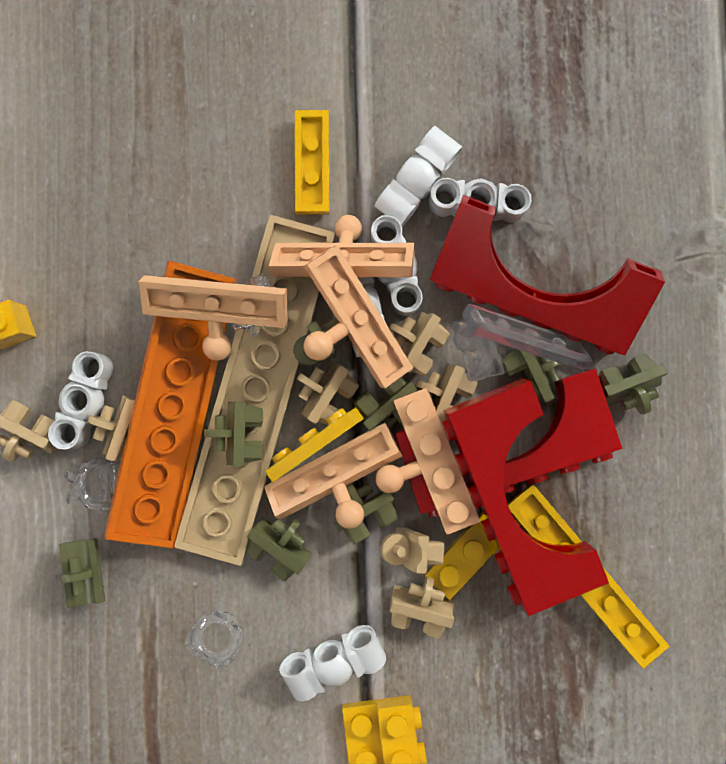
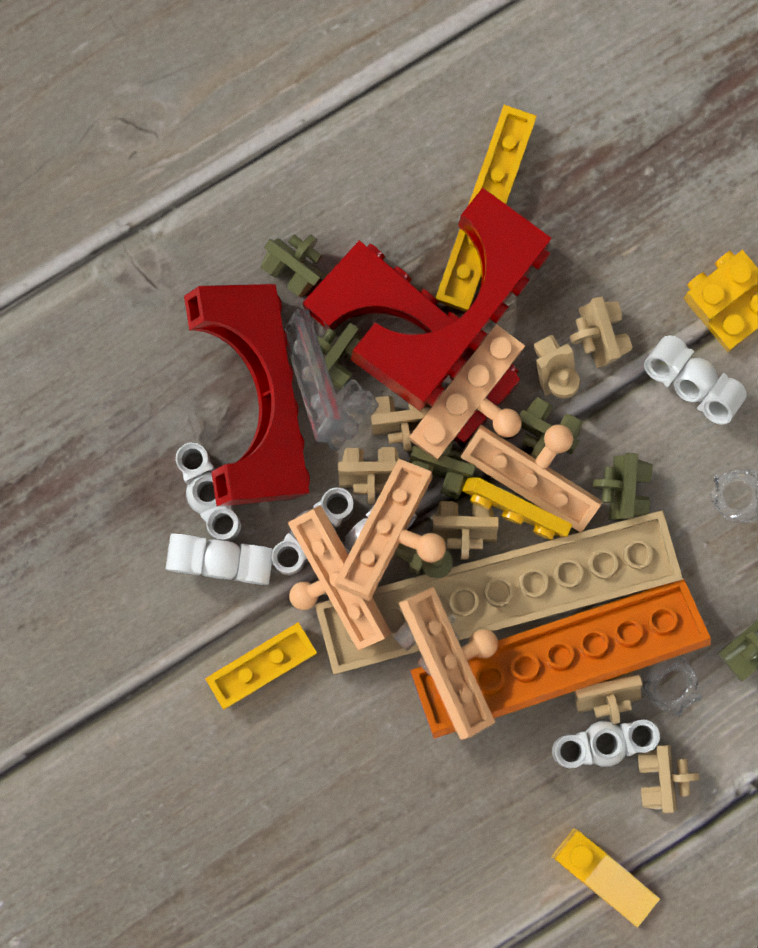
camera: 120 degrees left, 5 degrees down
olive hips [204,401,263,467] -> none
yellow plate [424,511,521,600] -> none

